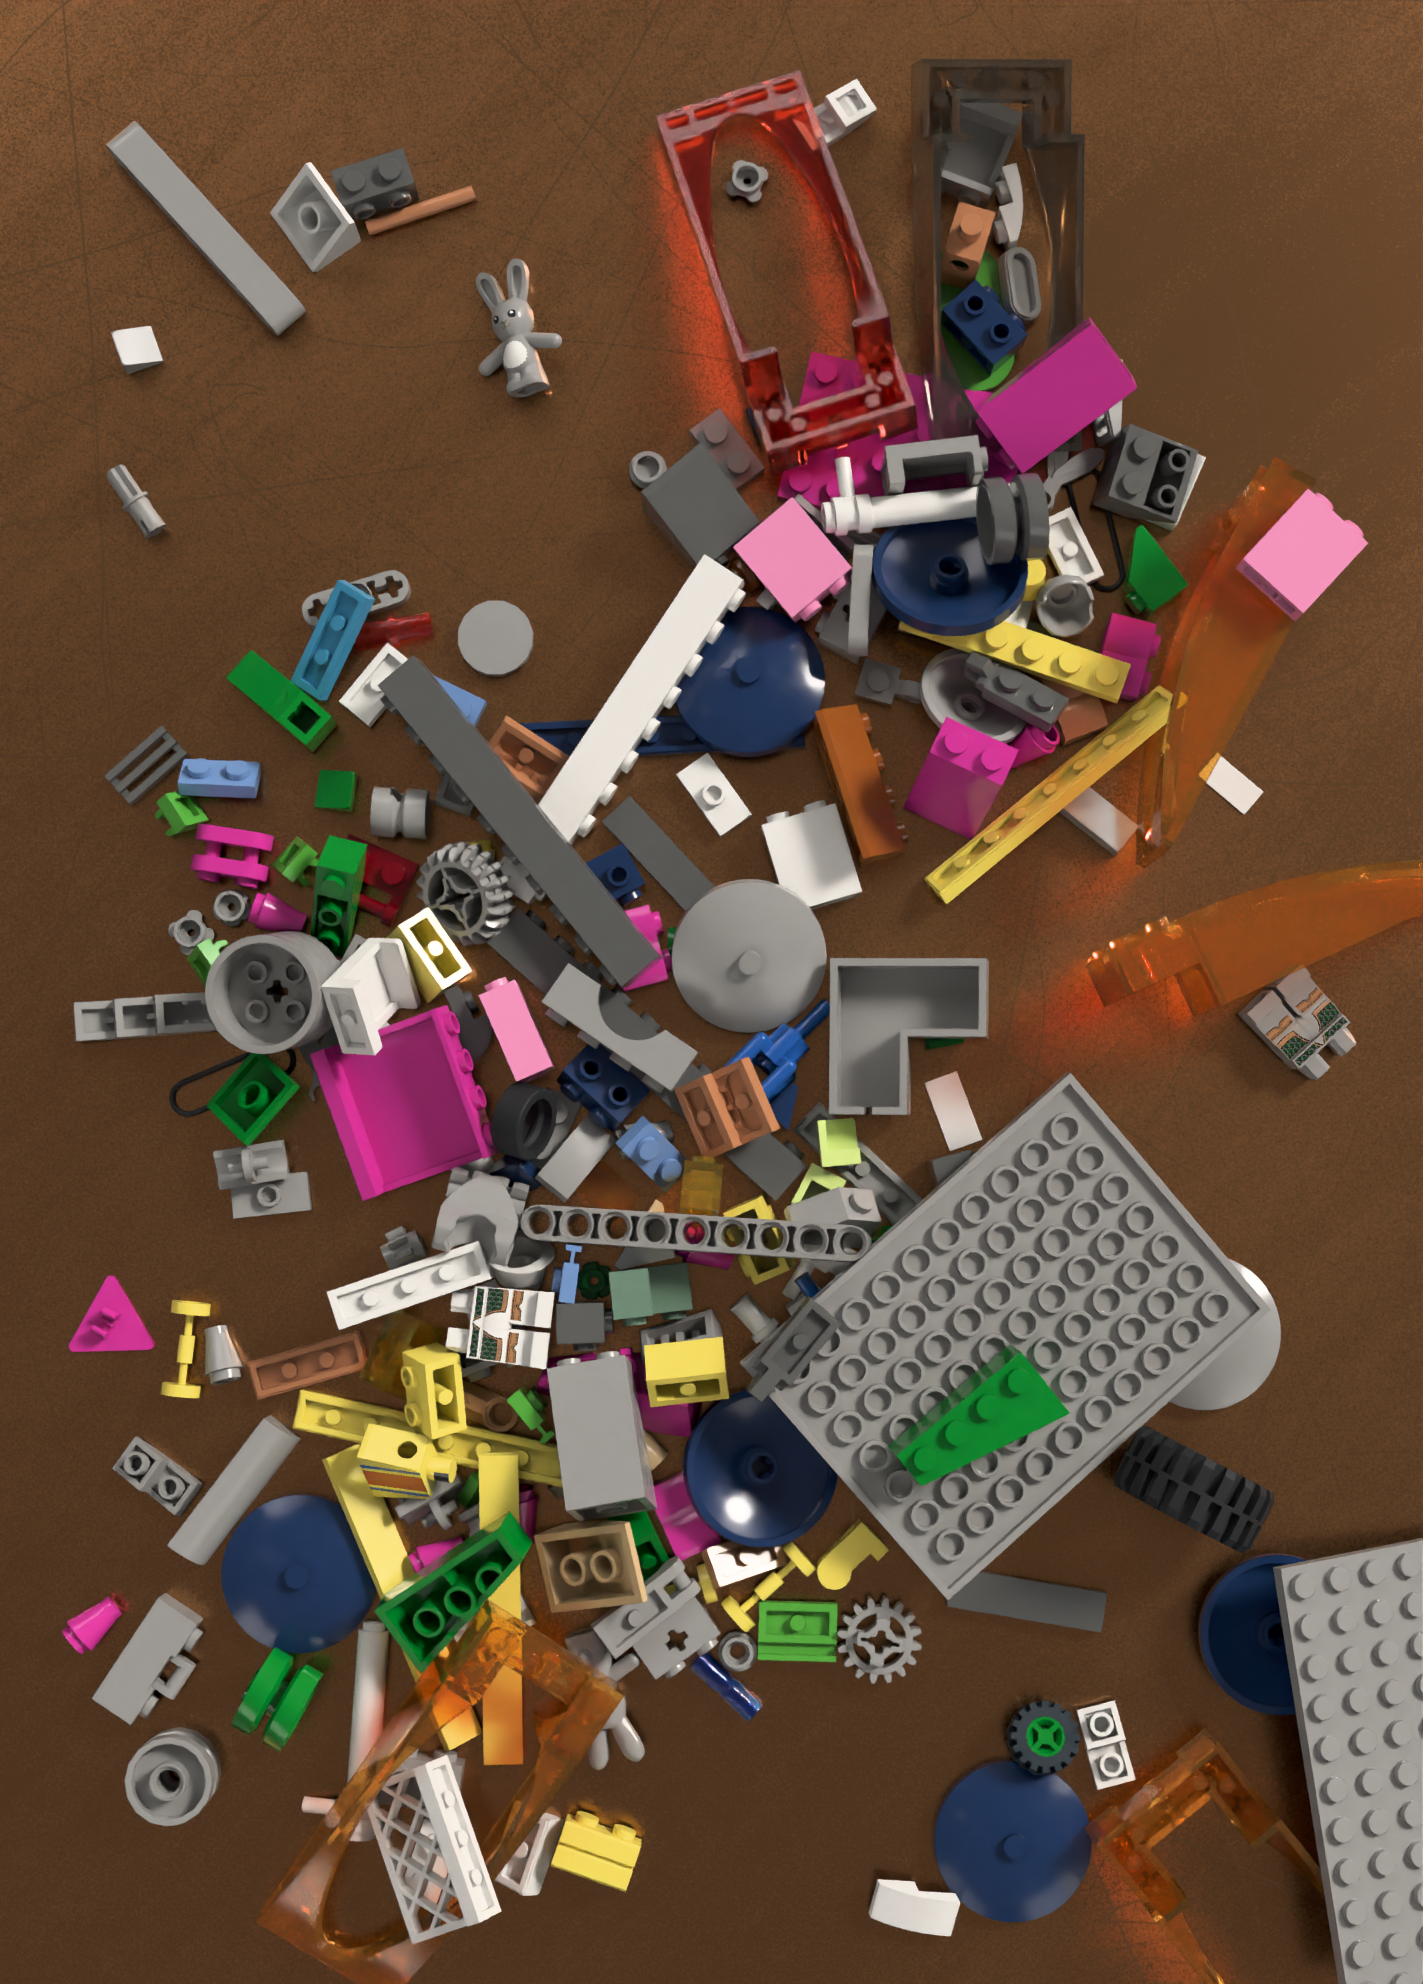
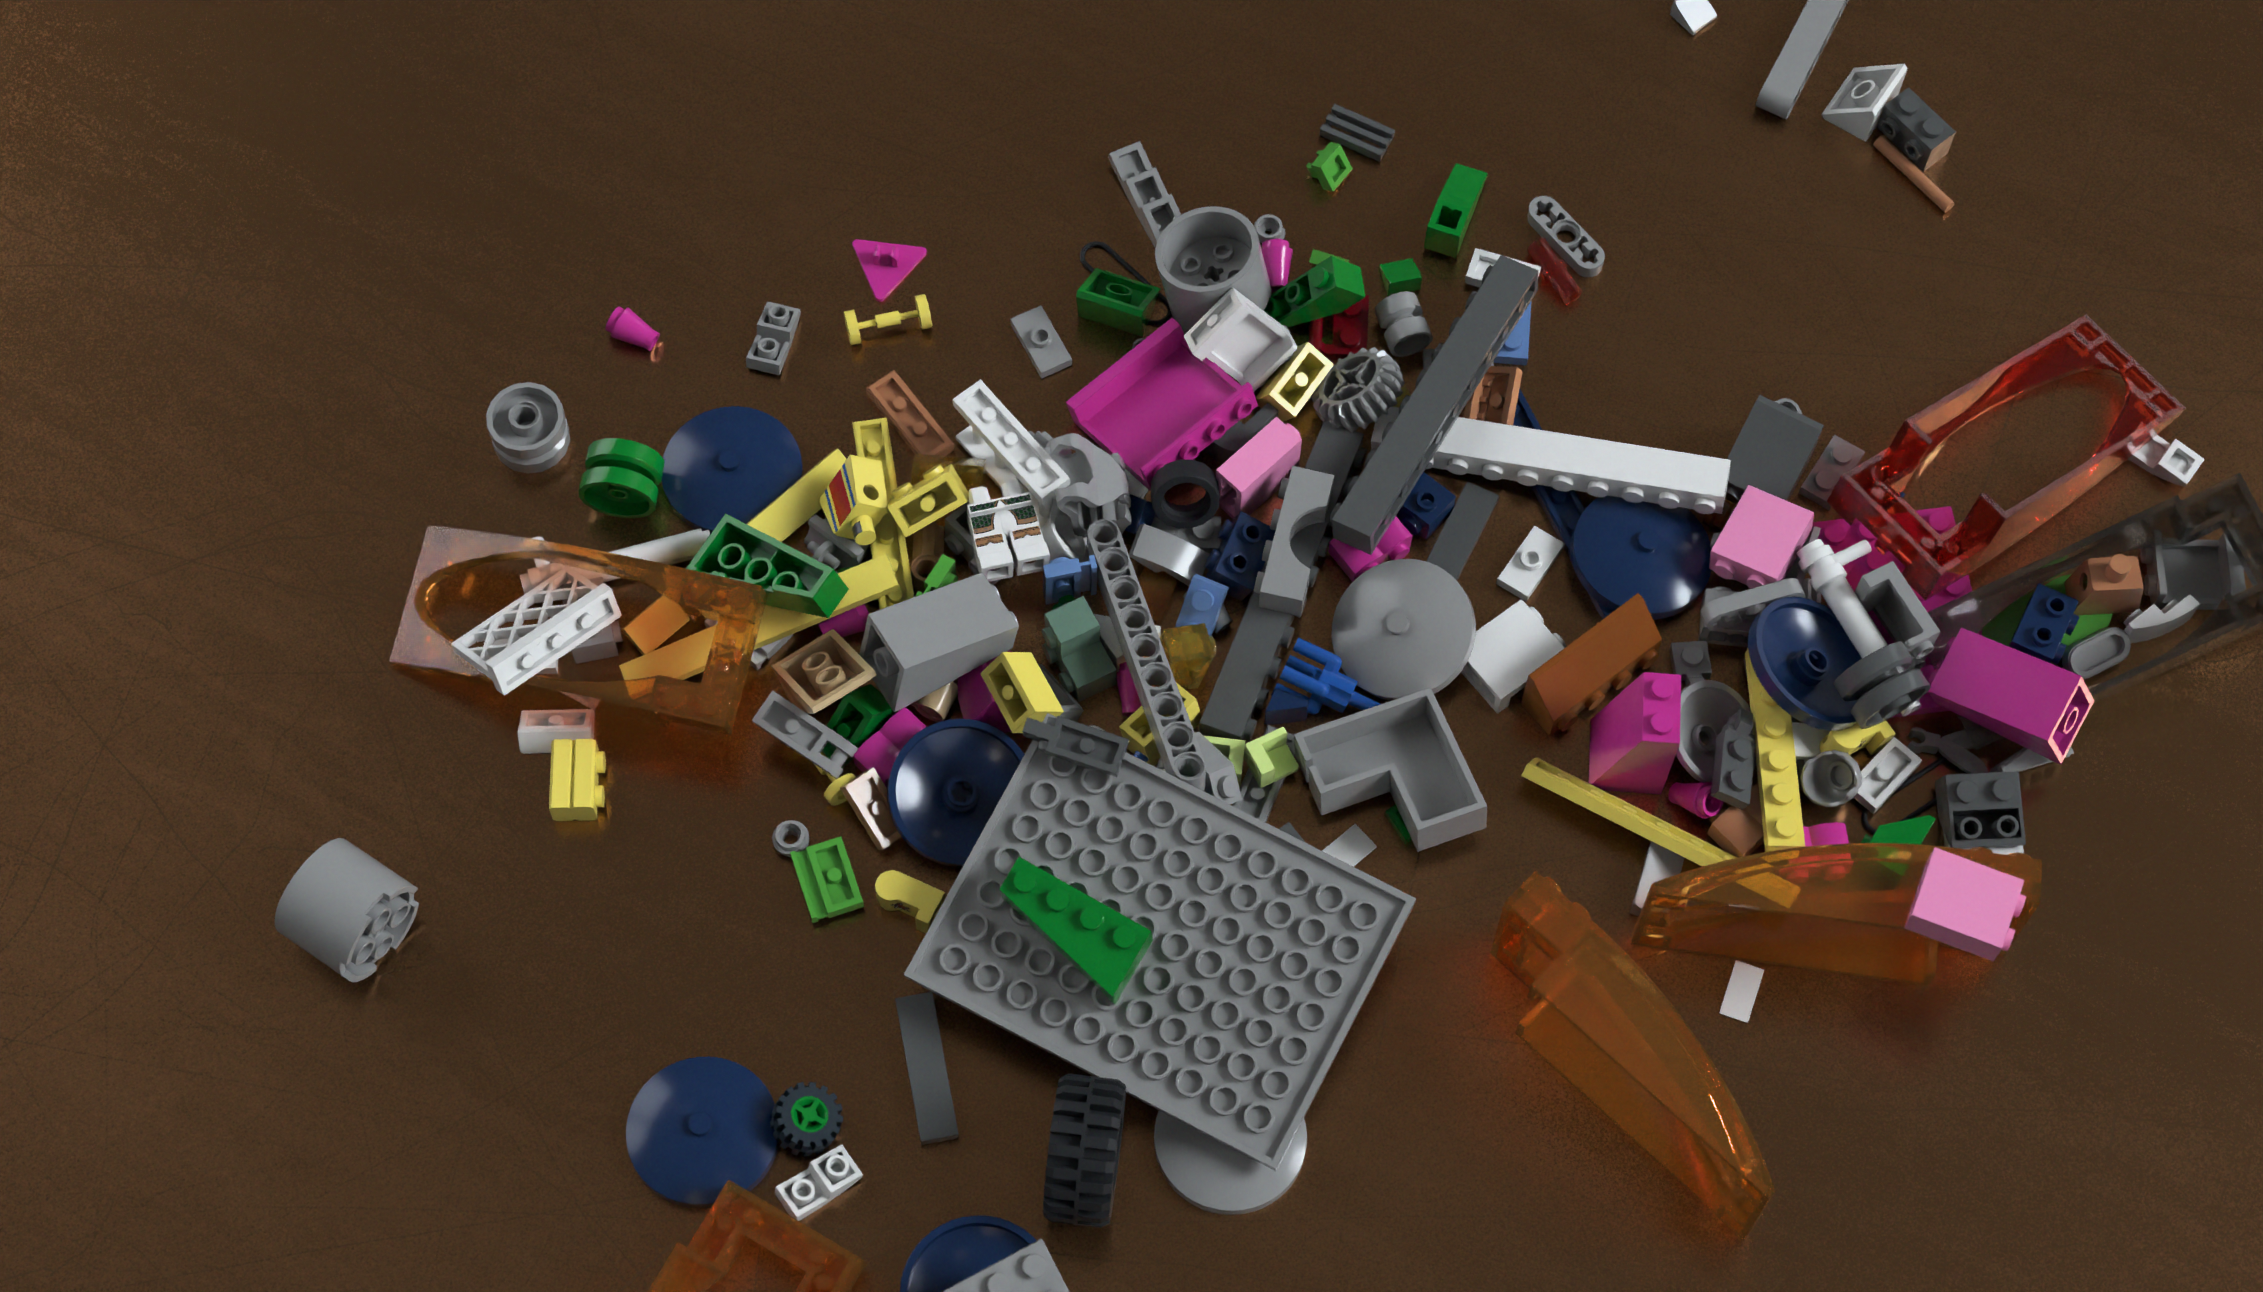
camera: 70 degrees right, 20 degrees down
light grey piece [92,1593,203,1725] -> none
light grey axle [107,464,166,539] -> none
light grey brick [167,1415,301,1565] -> none
light grey plate [168,910,214,956] -> none
medium blue plate [177,758,261,798] -> none
dark pink brick [190,824,274,889] -> none
light grey cone [204,1325,244,1385] -> none
light grey hips [213,1140,290,1190] -> none
dark azure plate [290,580,375,700] -> none
light grey tile [458,600,534,677] -> none
light grey animal [476,258,562,397] -> none
light grey animal [549,1627,645,1770] -> none
dark grey brick [556,1300,614,1351] -> none
light grey brick [633,1595,720,1680] -> none
nougat slope [674,1057,780,1161] -> none
clear blue piece [689,1652,763,1722] -> none
light yellow wheel [721,1541,816,1633] -> none
light grey plate [726,160,768,203] -> none
light grey gear [837,1595,922,1684] -> none
white slope [868,1879,960,1936] -> none
light grey hips [1237,963,1356,1081] -> none

